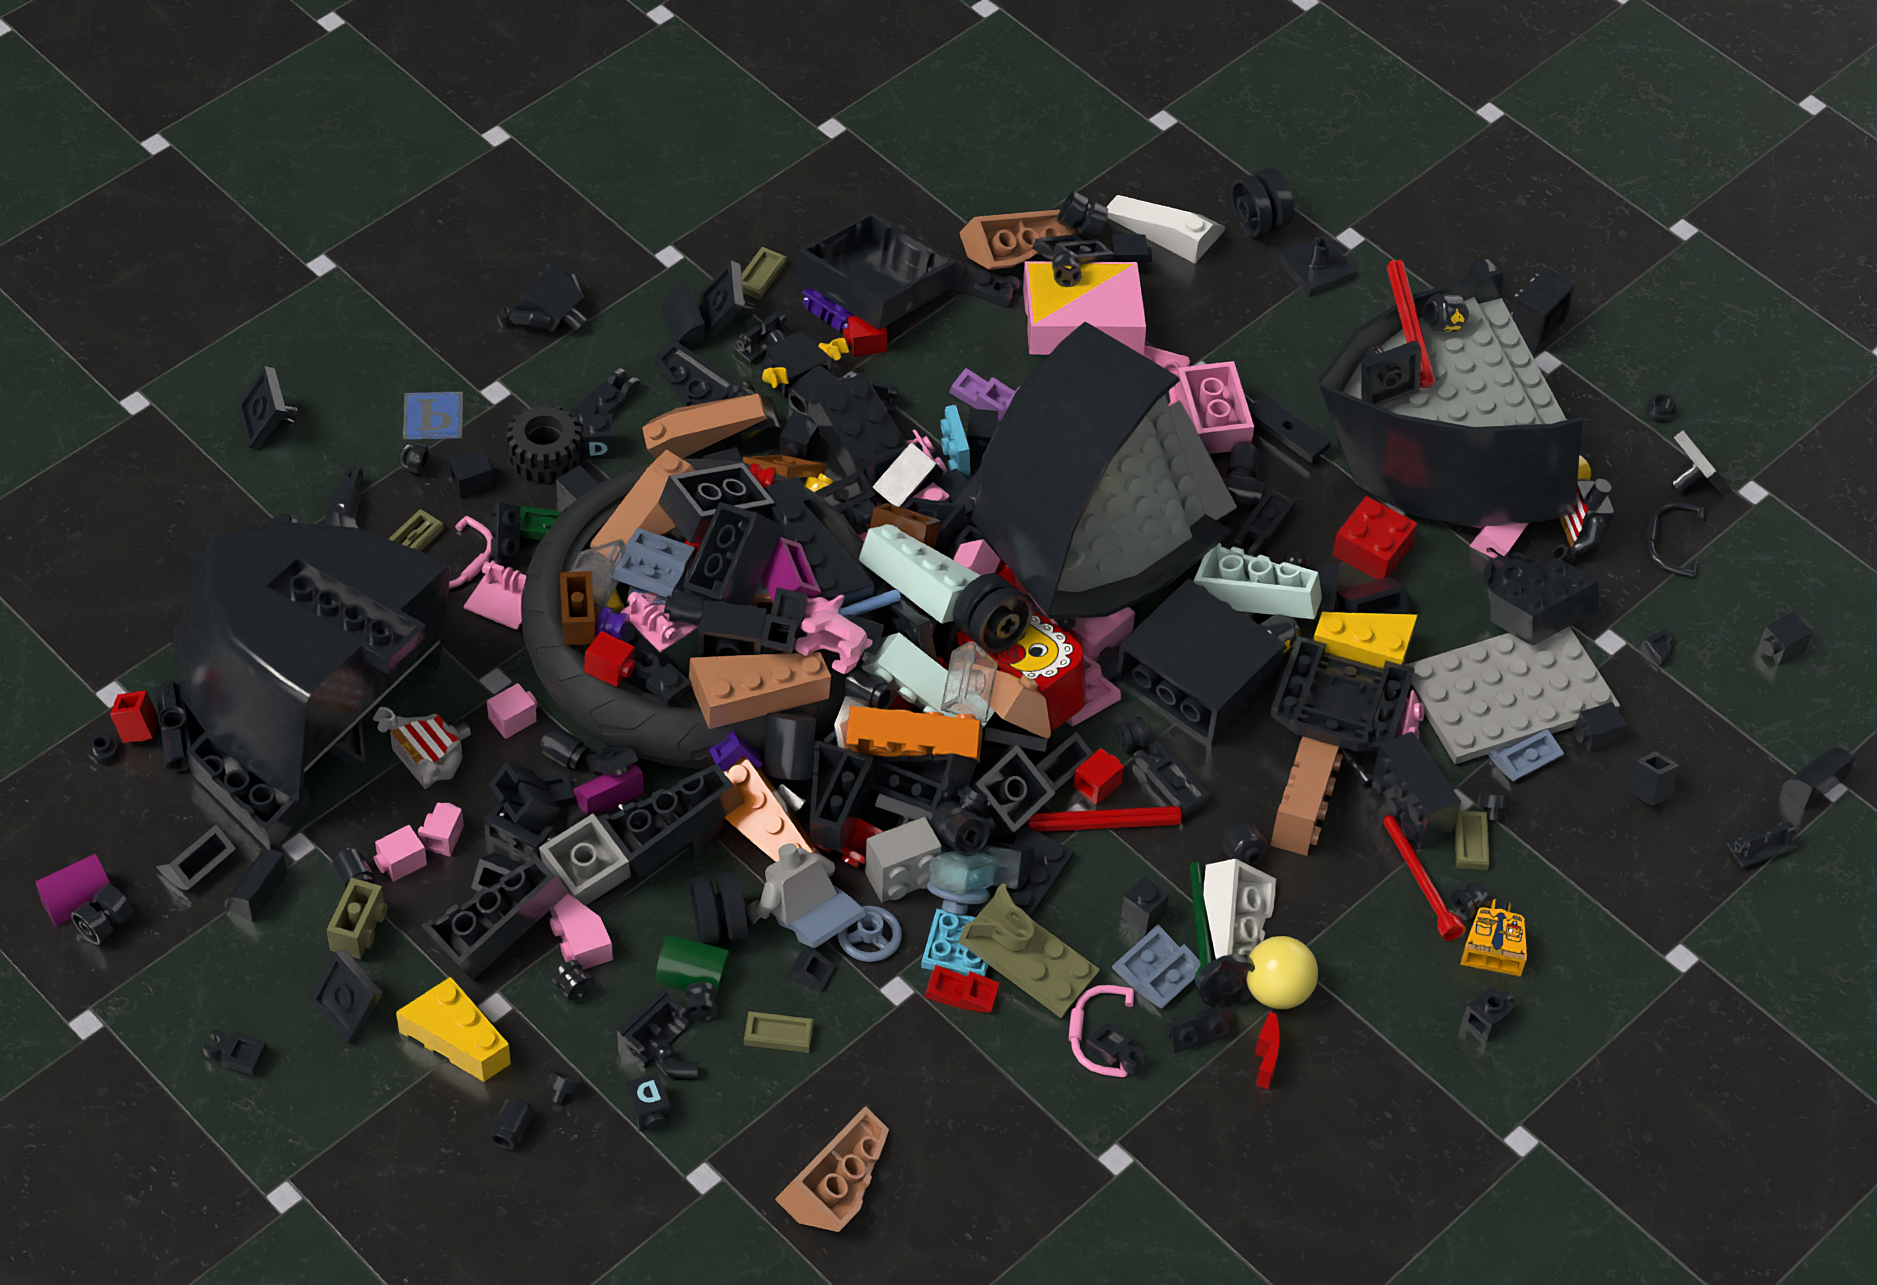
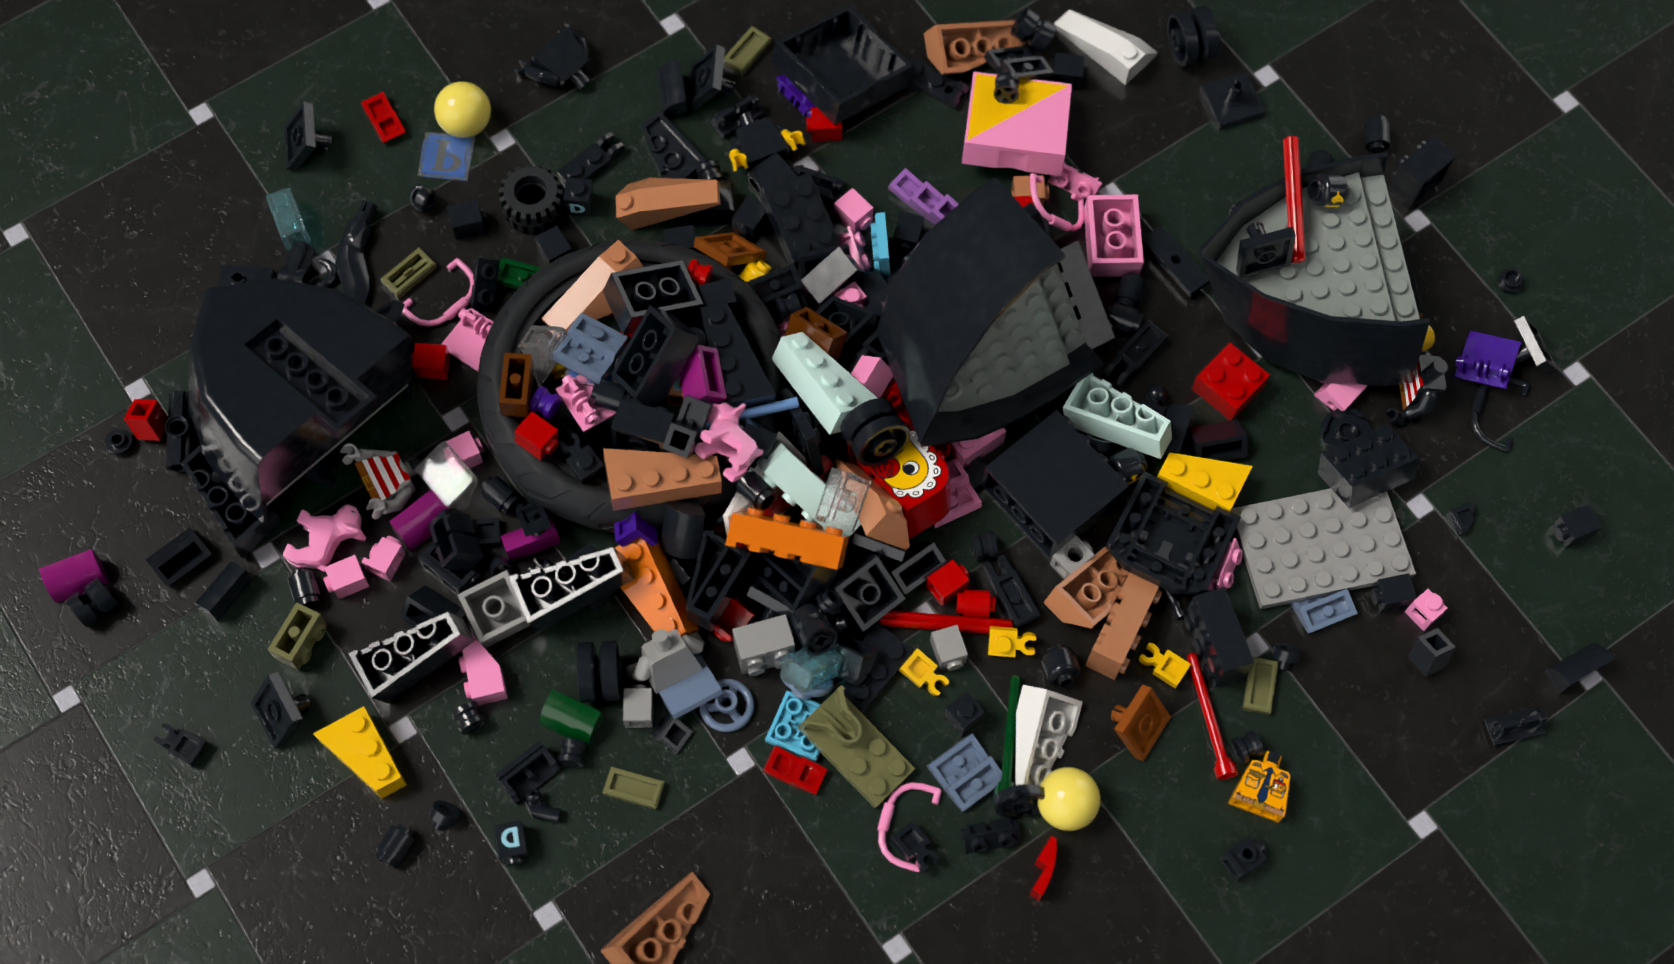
camera: 10 degrees right, 15 degrees up
none -> clear light blue brick [265,188,311,251]
none -> bright pink animal [283,505,366,572]
none -> red slope [361,92,406,144]
none -> magenta brick [389,489,448,551]
none -> red brick [412,343,450,379]
none -> clear slope [415,441,478,511]
none -> light yellow piece [434,82,491,138]
none -> light grey brick [623,685,653,728]
none -> bright pink brick [834,188,873,232]
none -> yellow plate [899,648,949,697]
none -> light grey brick [930,625,968,671]
none -> red brick [956,590,995,617]
none -> yellow plate [988,626,1036,657]
none -> nougat wedge [1043,546,1129,628]
none -> light grey brick [1050,536,1095,579]
none -> dark orange tile [1111,684,1171,761]
none -> yellow plate [1139,643,1191,688]
none -> bright pink brick [1405,589,1447,631]
none -> dark purple hinge [1454,331,1522,389]

